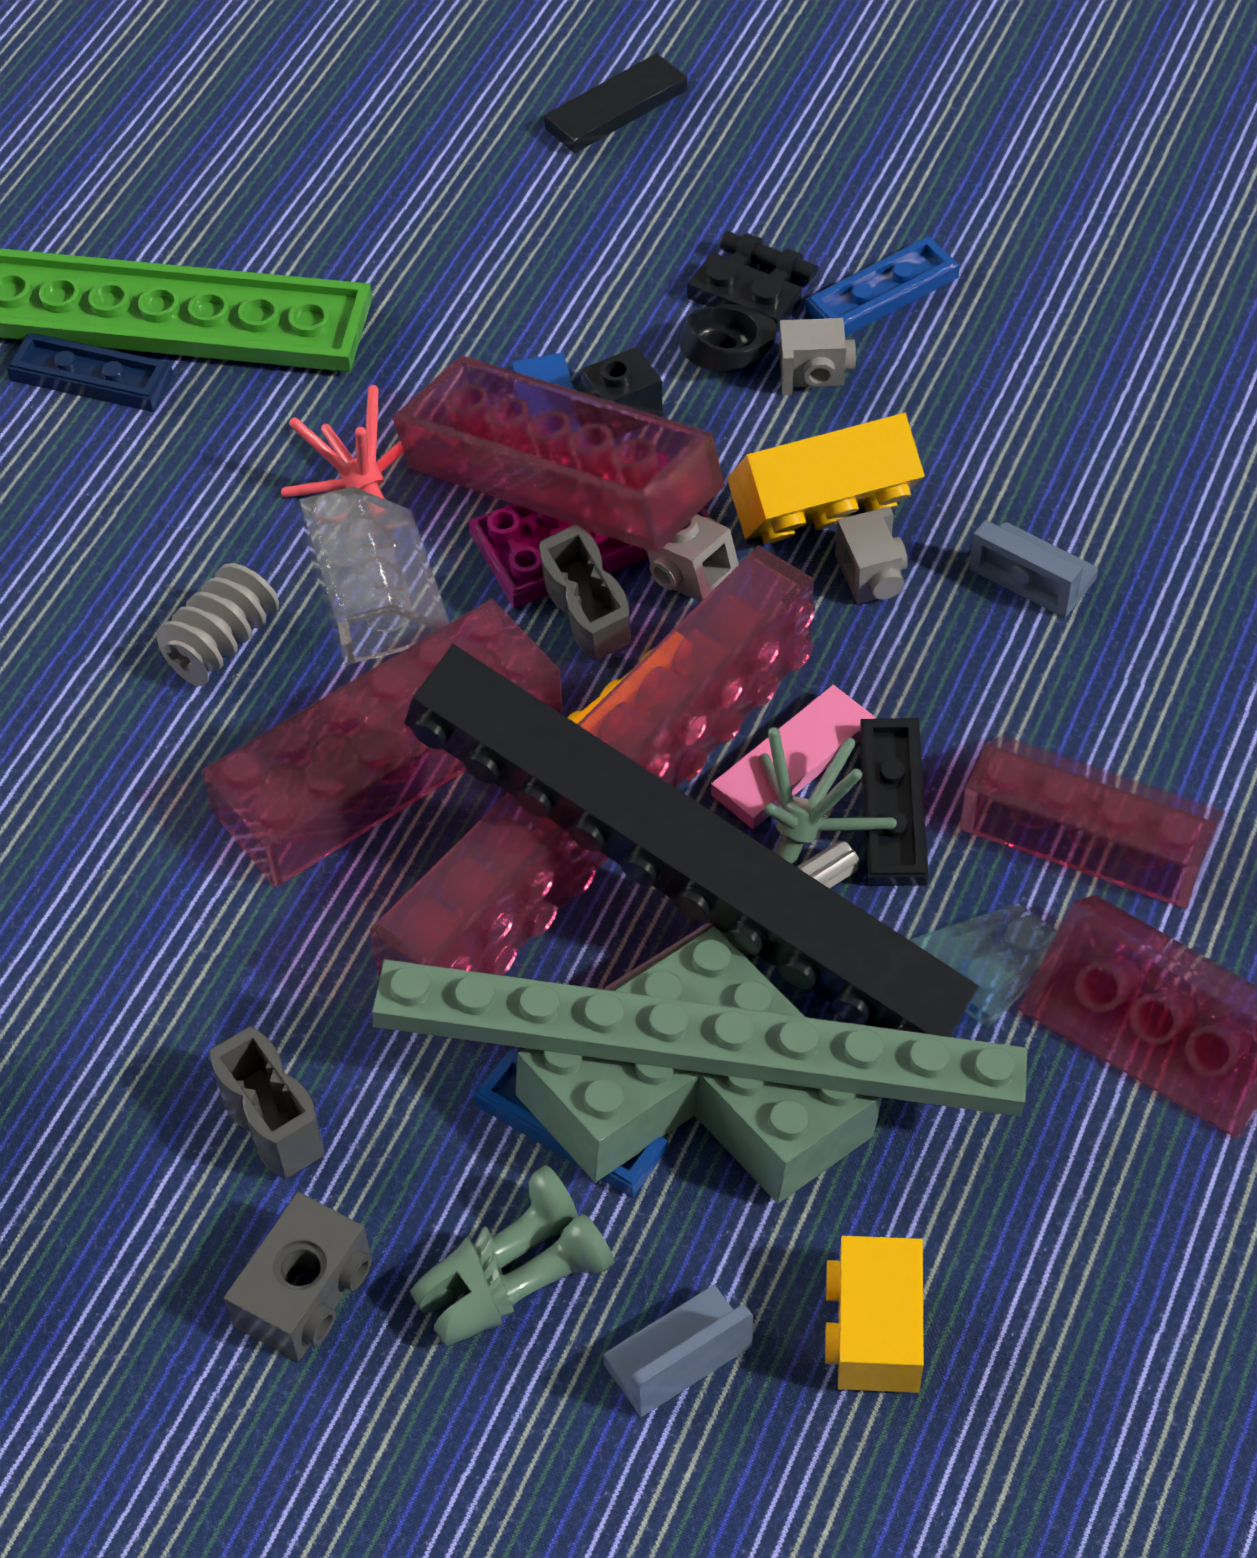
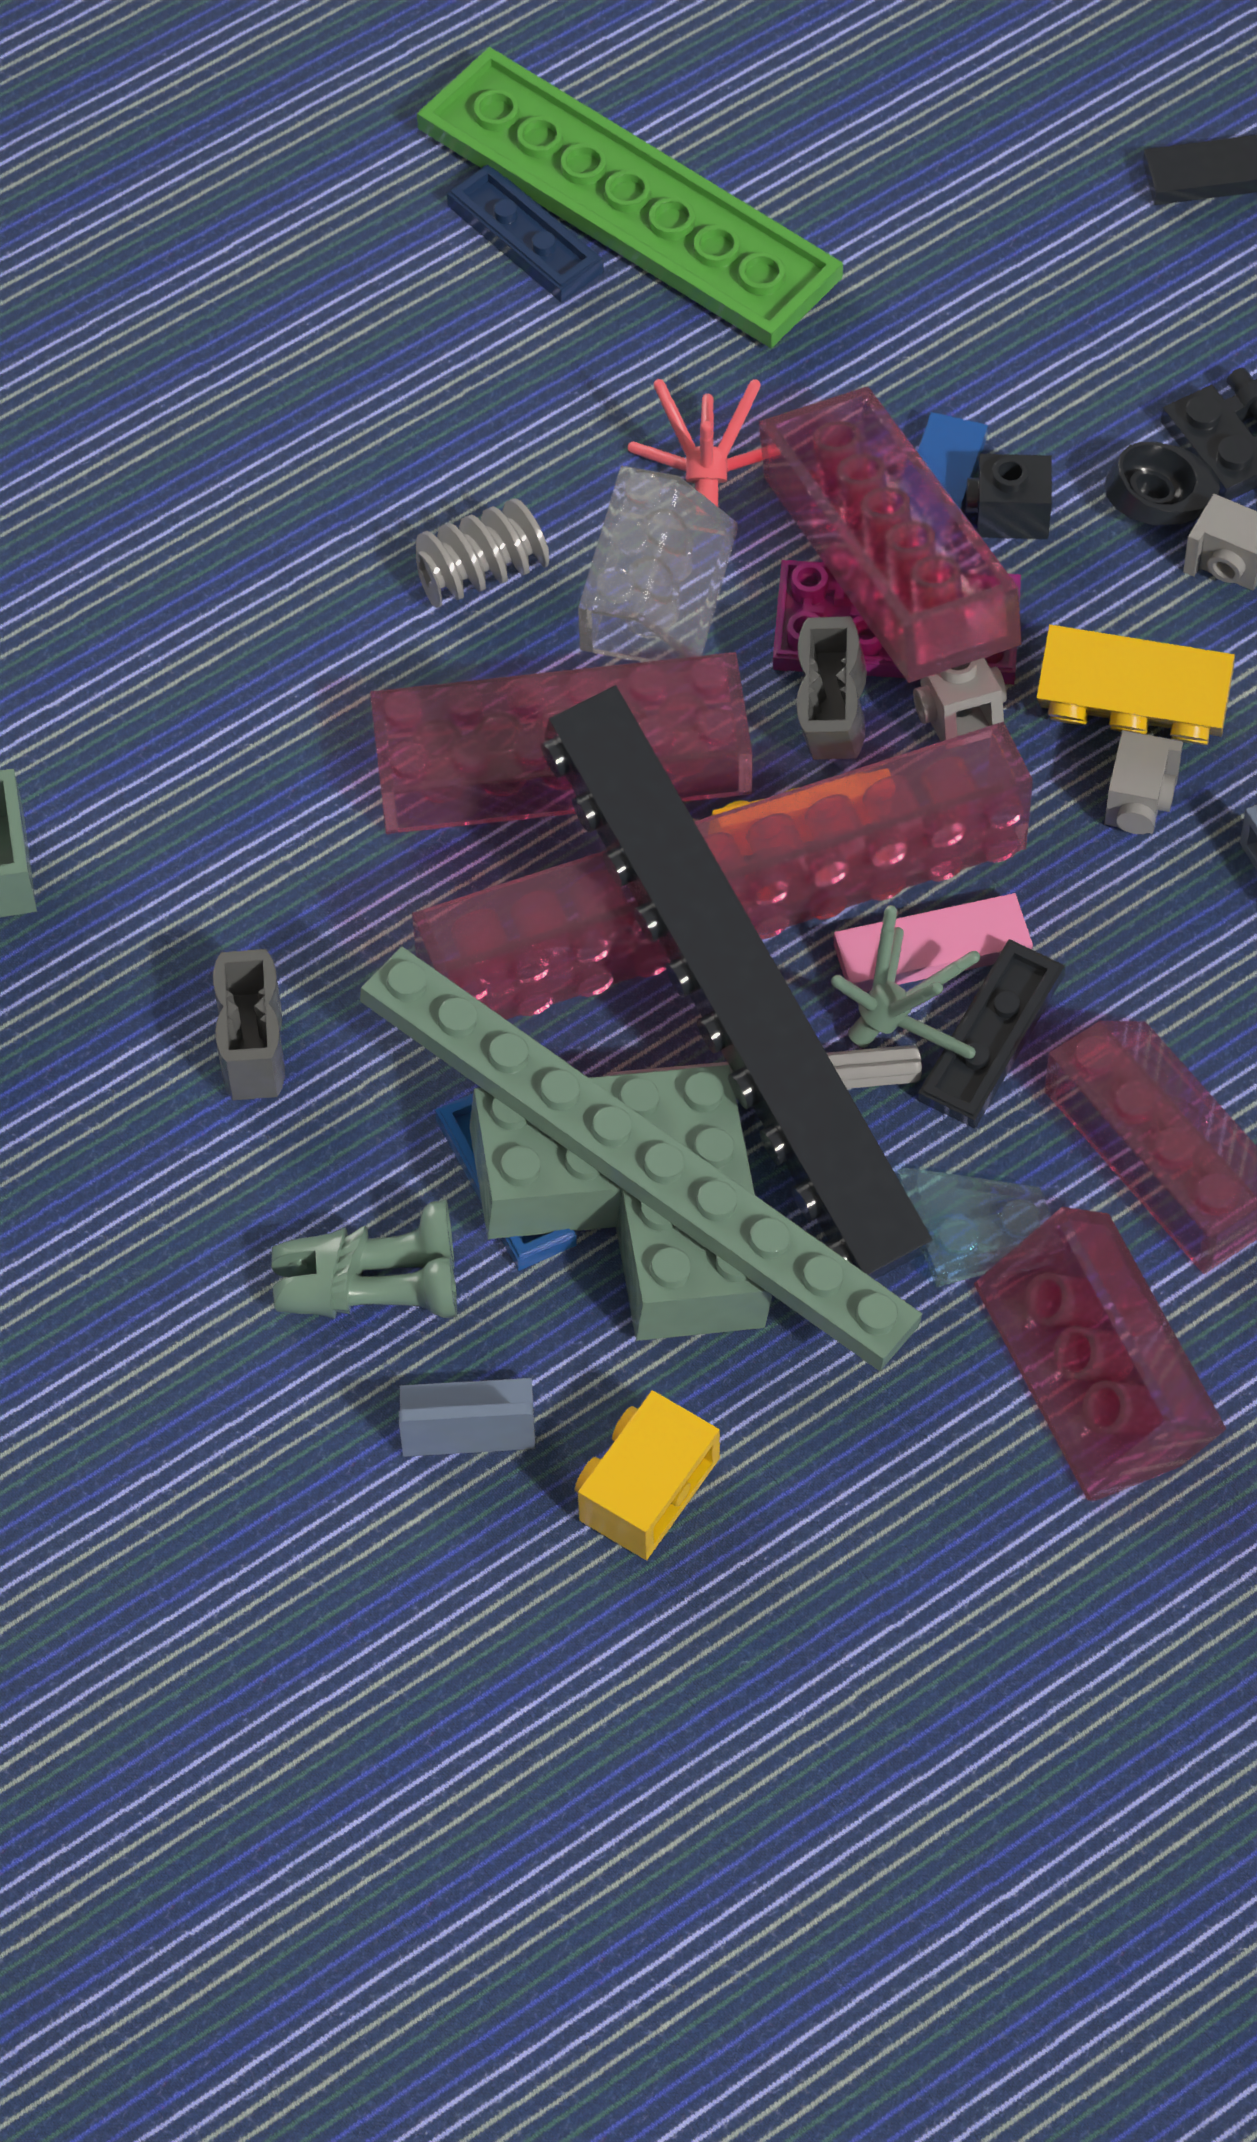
camera: 30 degrees right, 5 degrees up
dark grey brick [223,1192,372,1362] -> none

